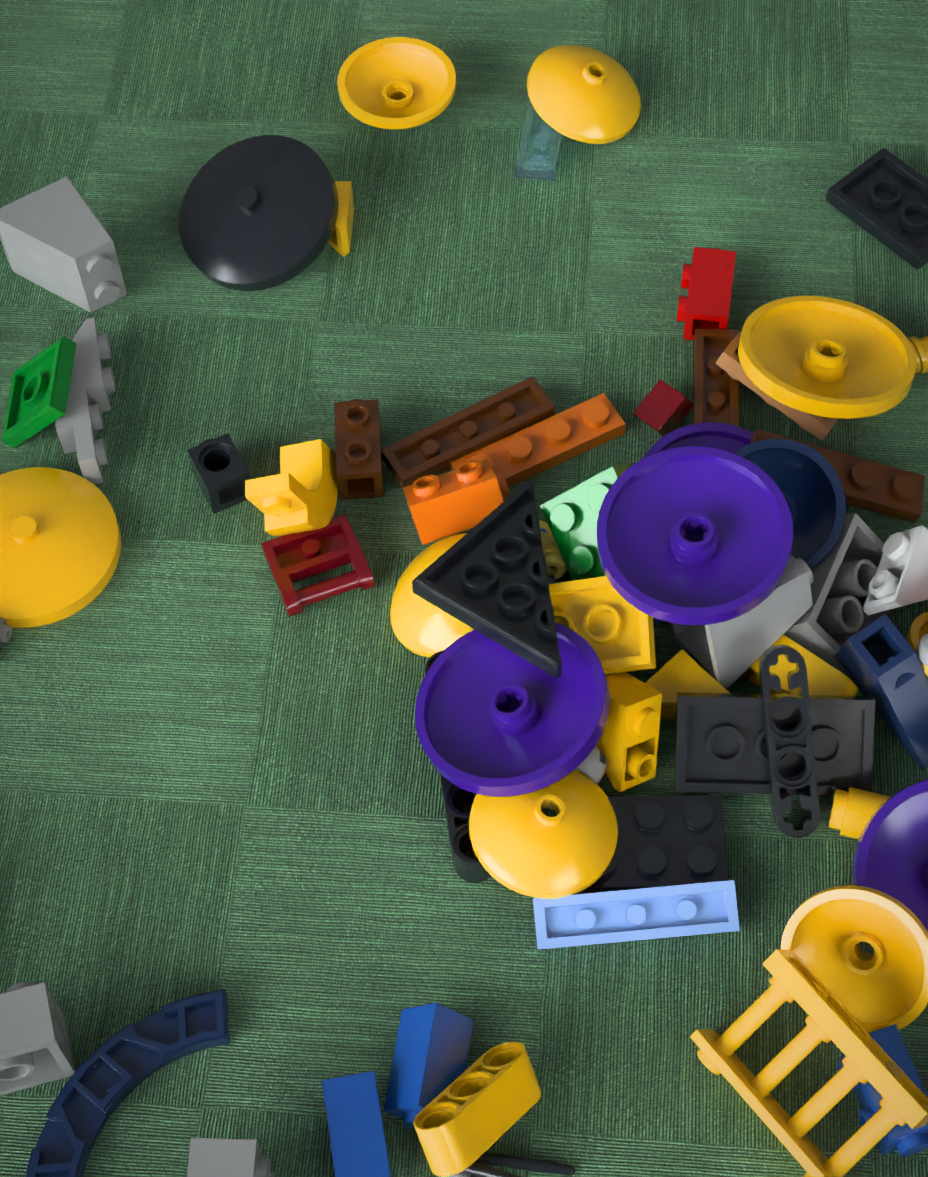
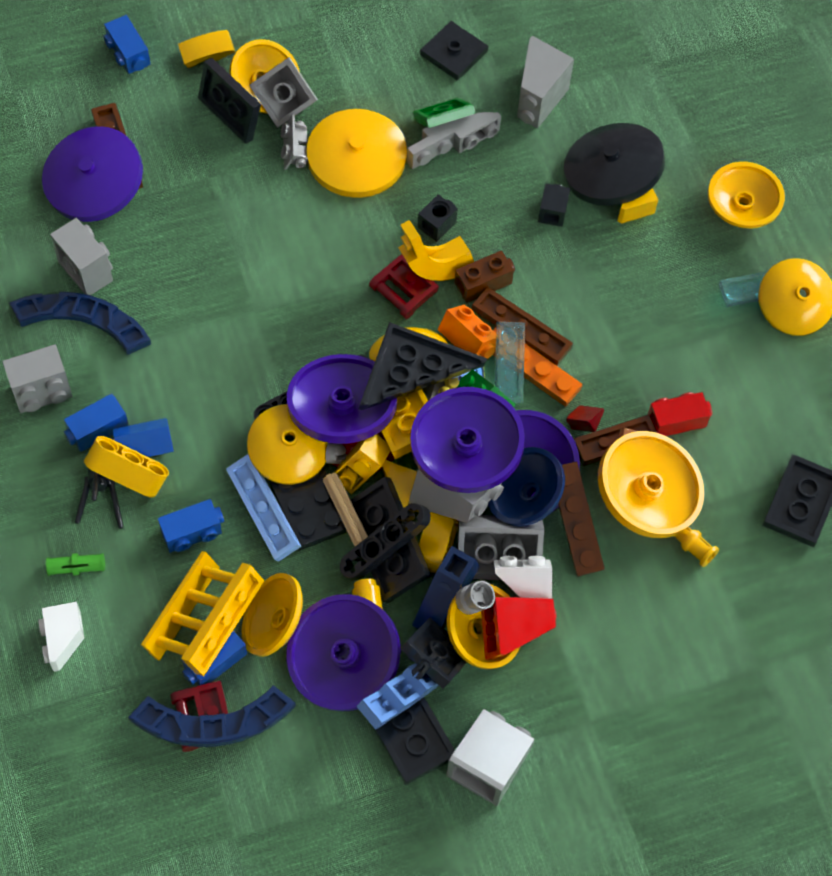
camera: 60 degrees right, 5 degrees up
none -> blue brick [157,499,225,553]
none -> tan axle [323,473,368,547]
none -> clear light blue plate [495,321,525,403]
none -> black brick [538,183,570,227]

